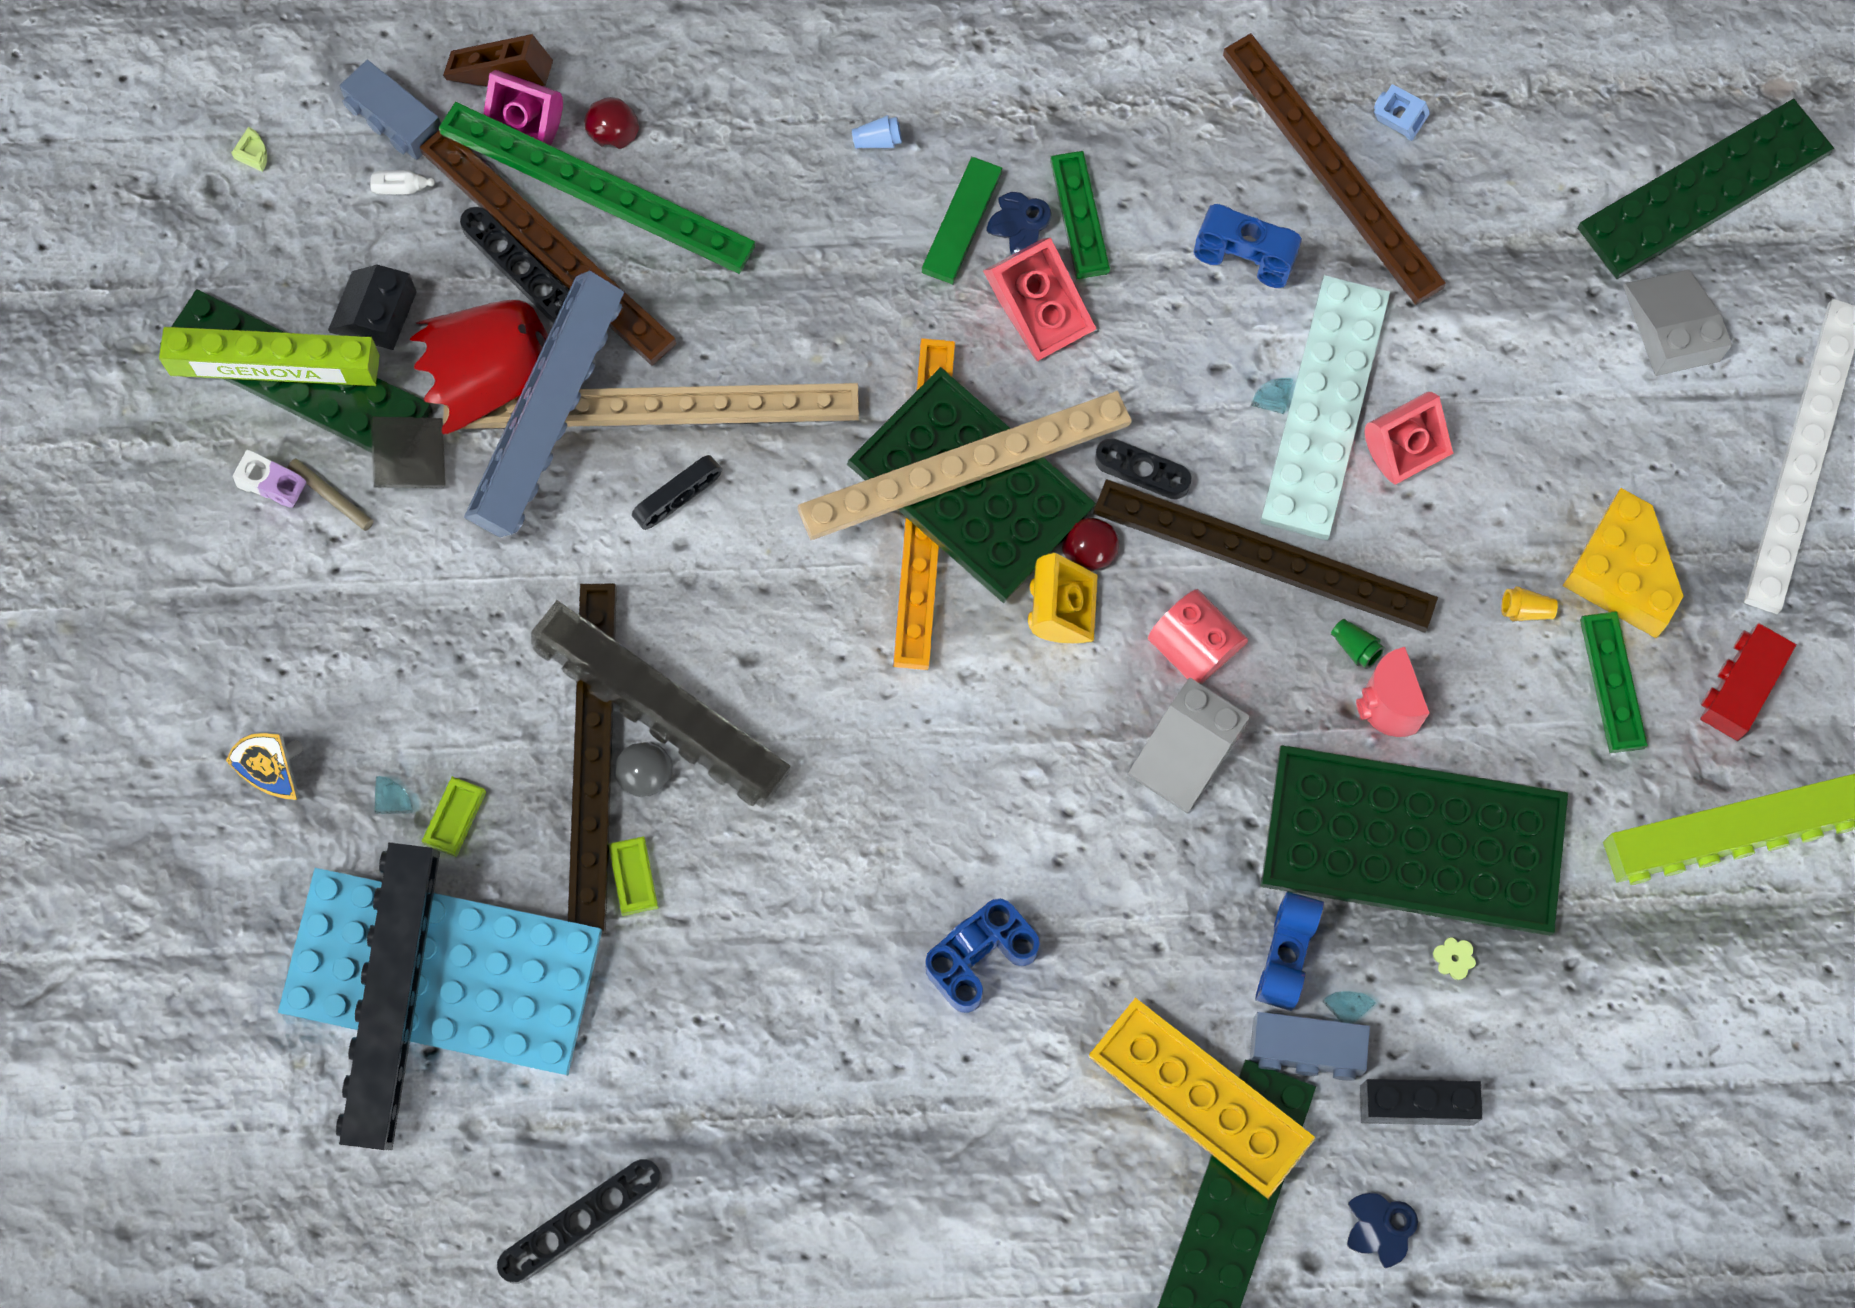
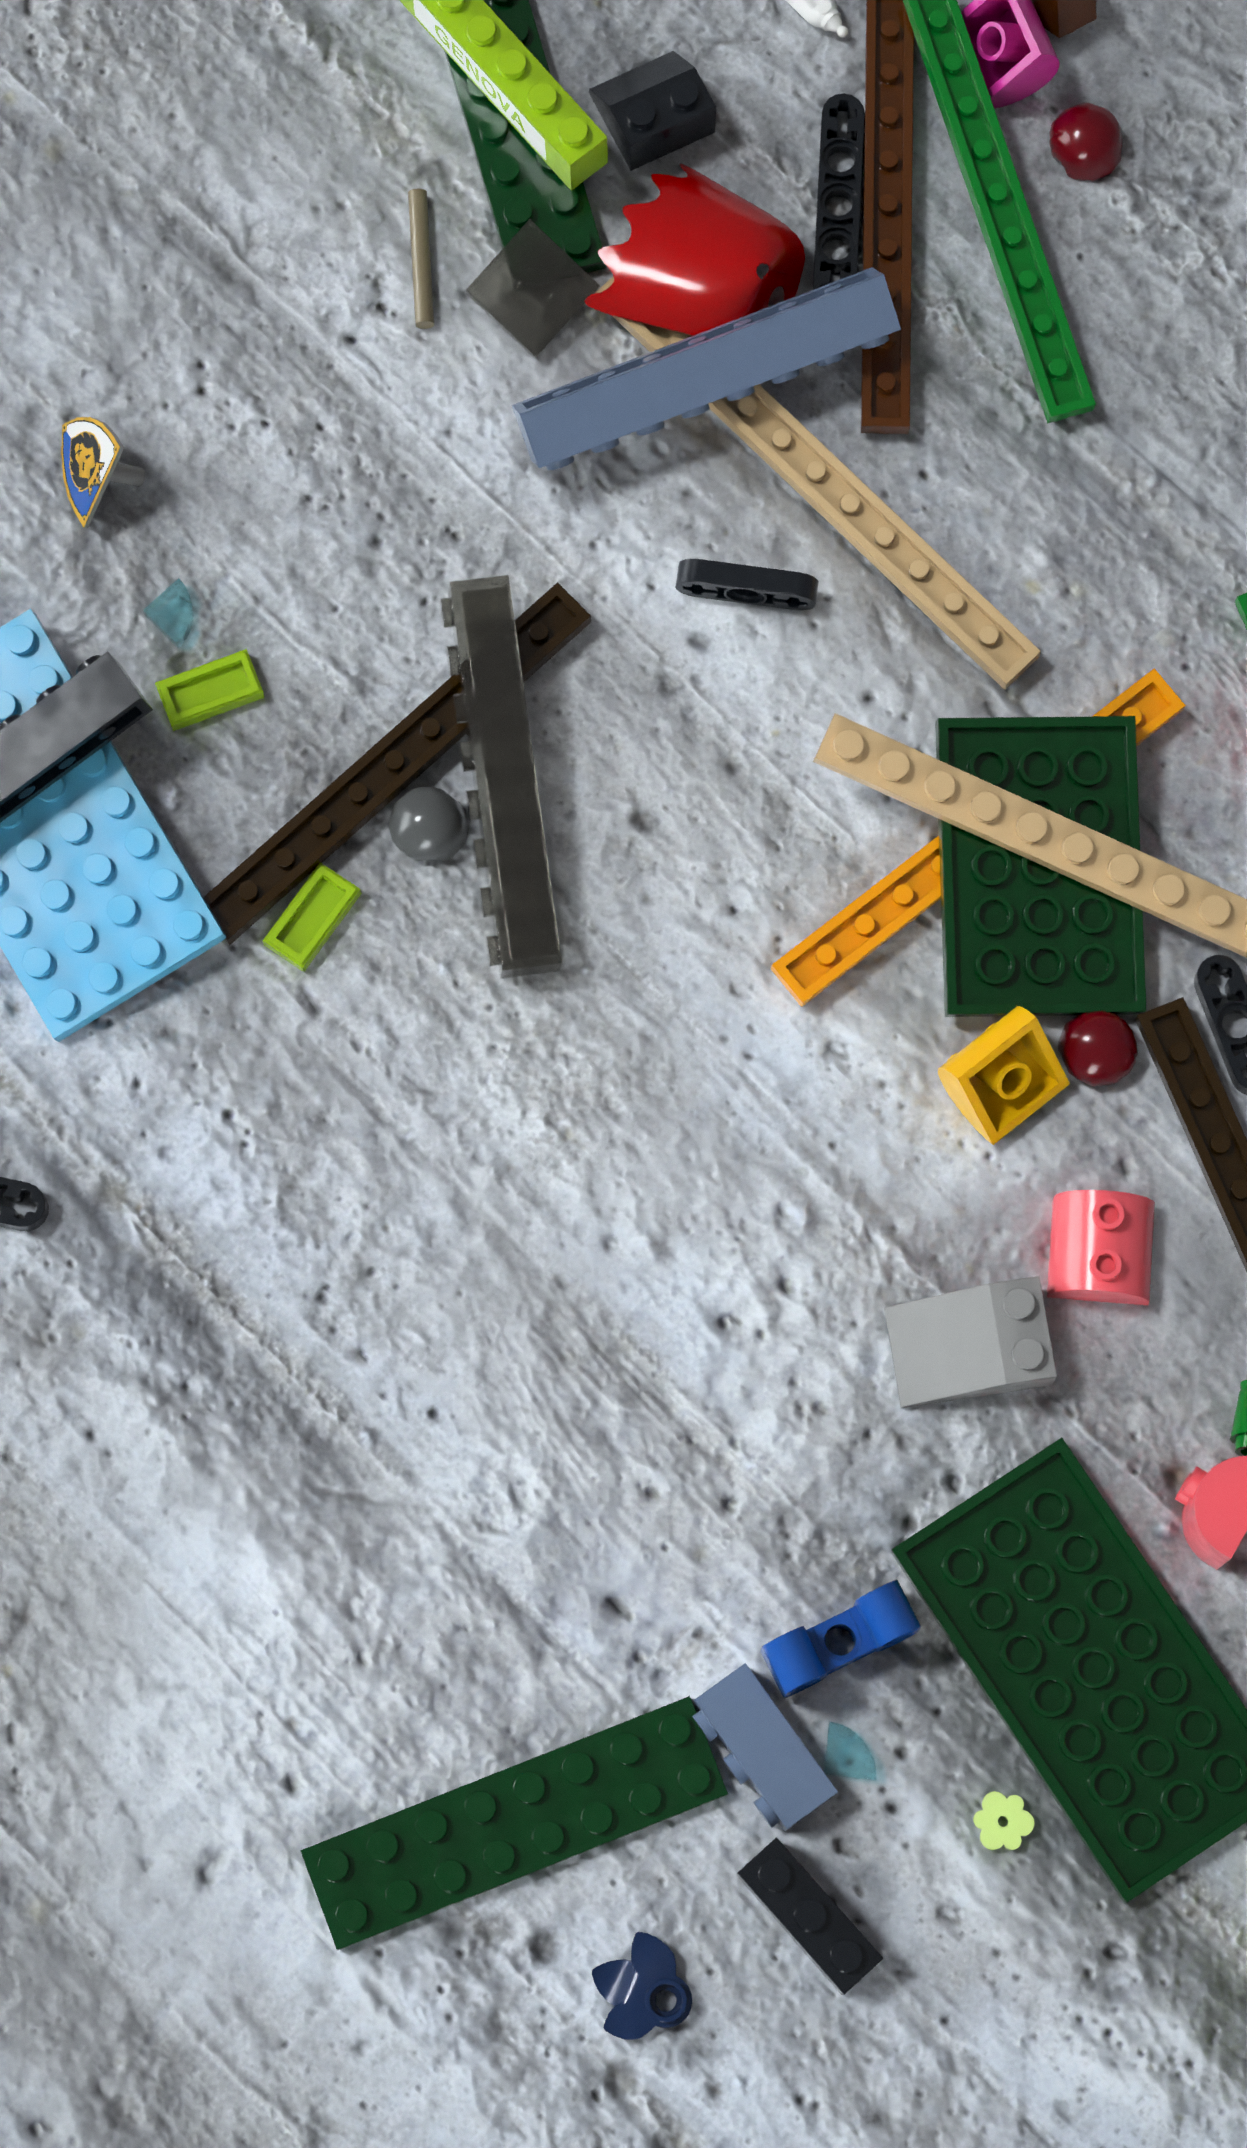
camera: 50 degrees right, 5 degrees up
leg [233,449,306,508] -> none
blue beam [925,898,1040,1013] -> none
yellow plate [1089,997,1315,1199] -> none

